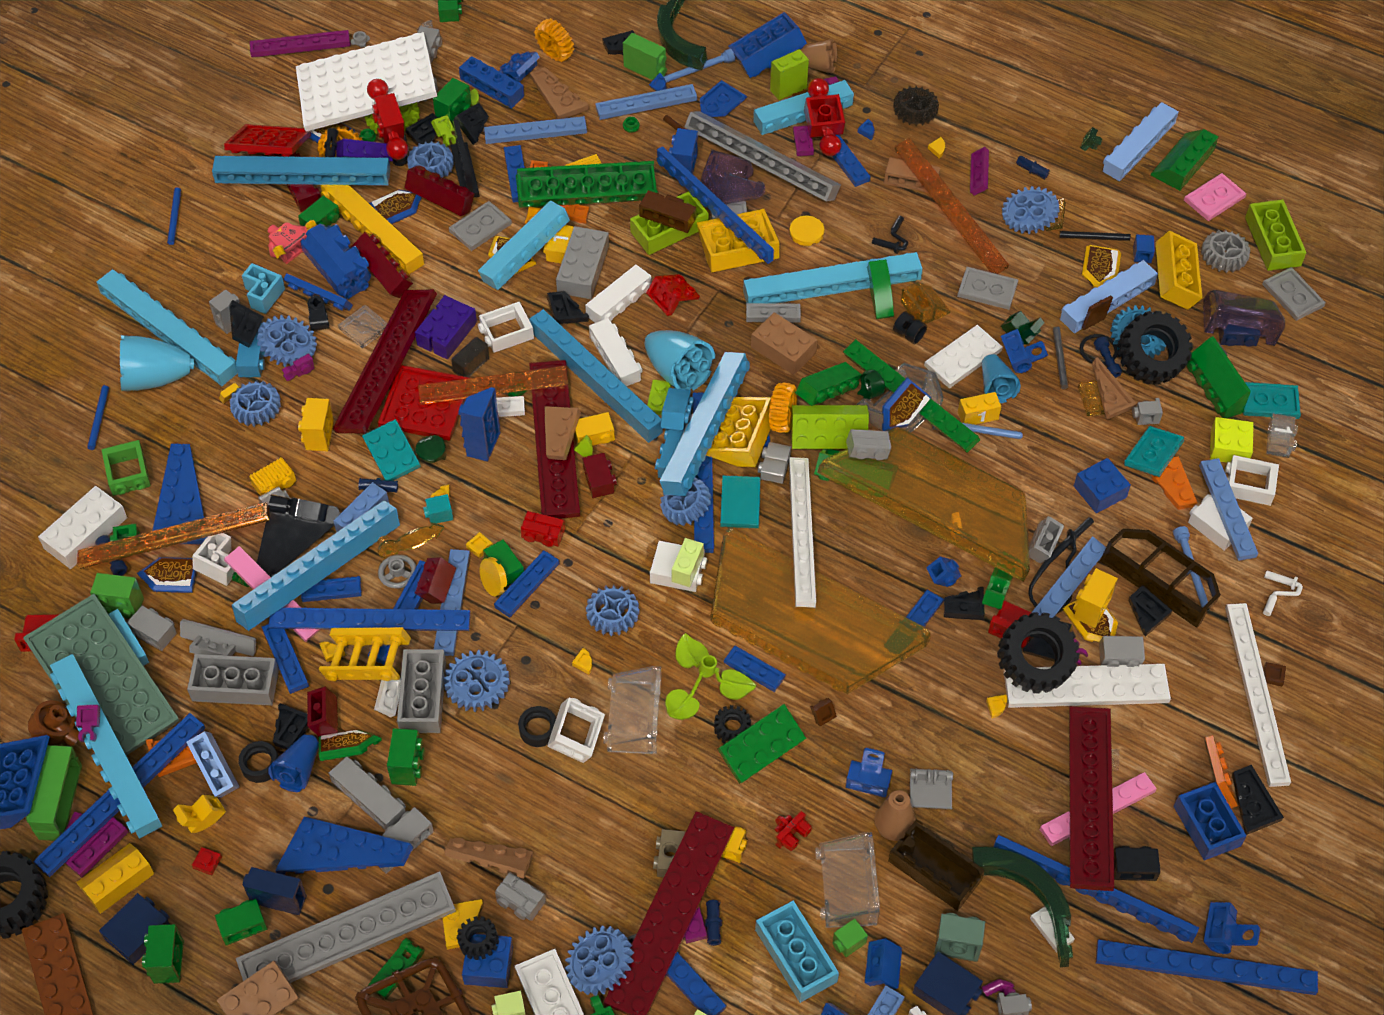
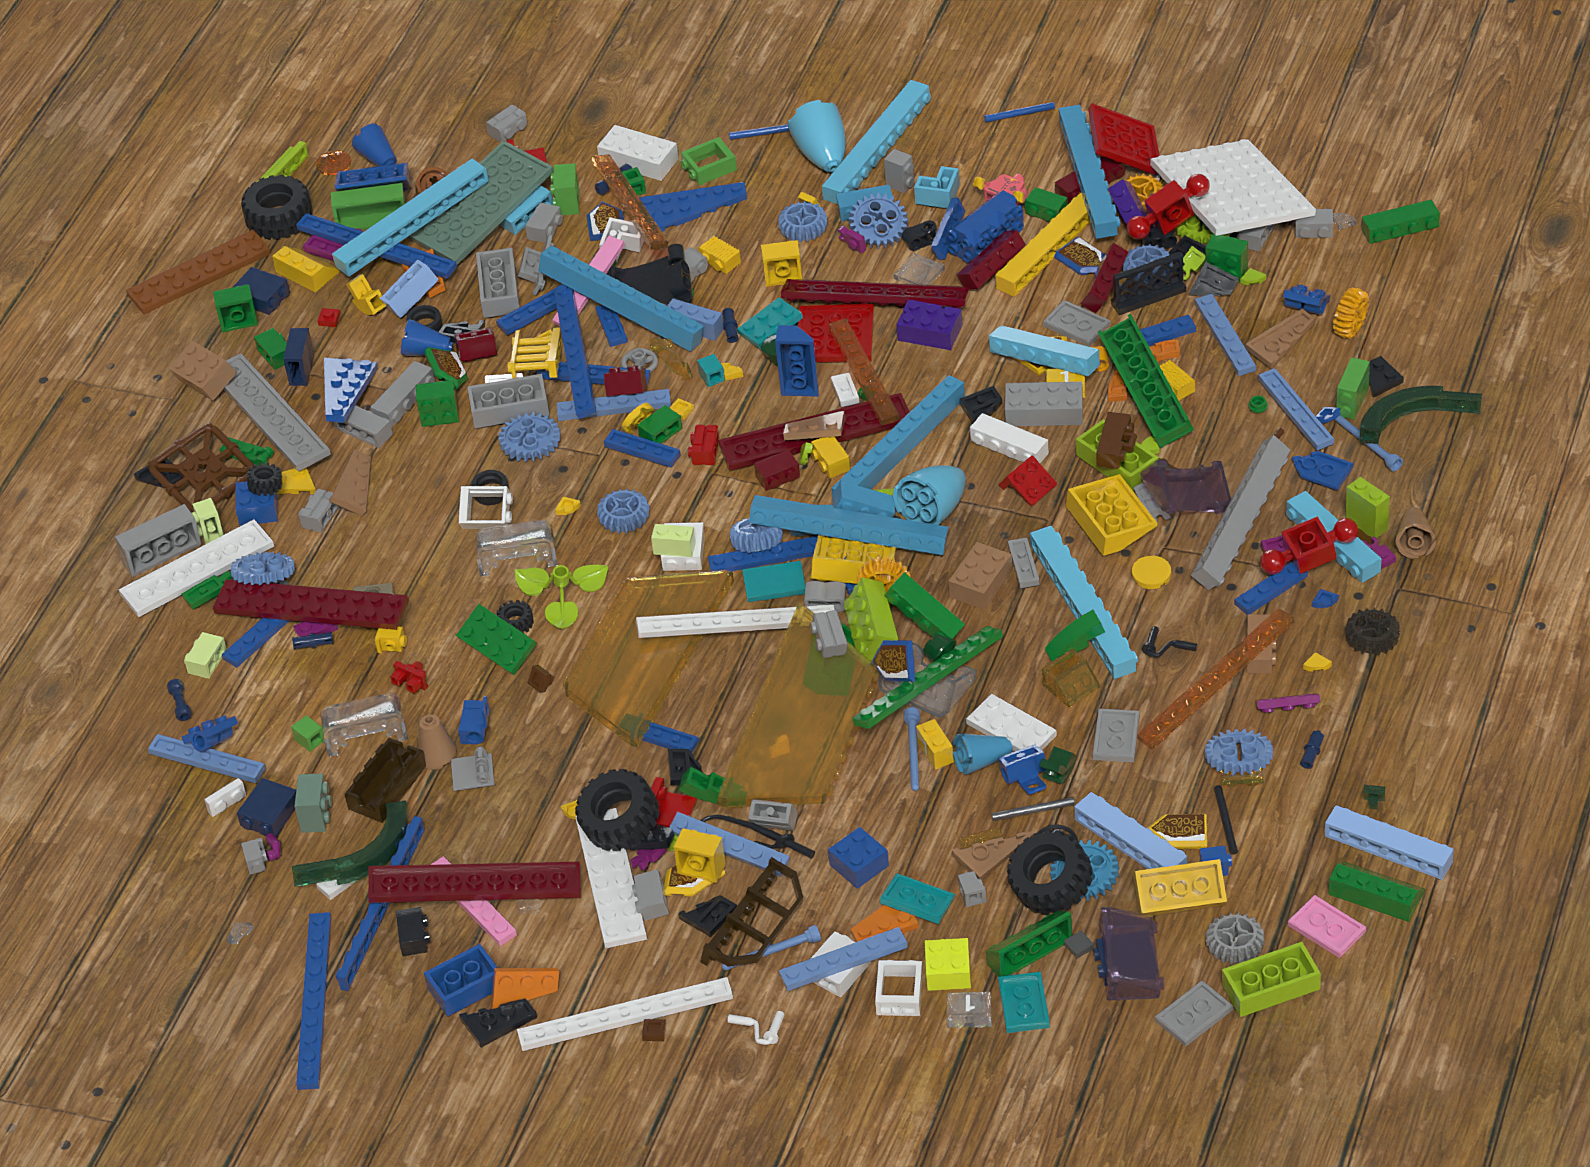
camera: 85 degrees right, 10 degrees down
magenta plate [76,705,100,742] -> none
black wing [229,300,264,348] -> none
magenta plate [250,30,350,57] -> none
black pin [324,128,338,157] -> none
light grey plate [351,31,370,47] -> none
clear smoke brick [451,337,490,378] -> none
blue brick [459,56,524,109] -> none
white window [478,302,534,353] -> none
white brick [589,318,642,386] -> none
blue plate [656,146,774,264] -> none
blue brick [669,128,698,177] -> none
blue tile [724,646,786,692] -> none
blue slope [728,12,807,78] -> none
medium azure brick [755,900,839,1003] -> none
blue panel [865,938,902,989] -> none
black wheel [893,311,927,344] -> none
blue brick [926,556,962,587] -> none
reddish brown piece [1082,295,1113,330] -> none
blue piece [1204,902,1260,954] -> none

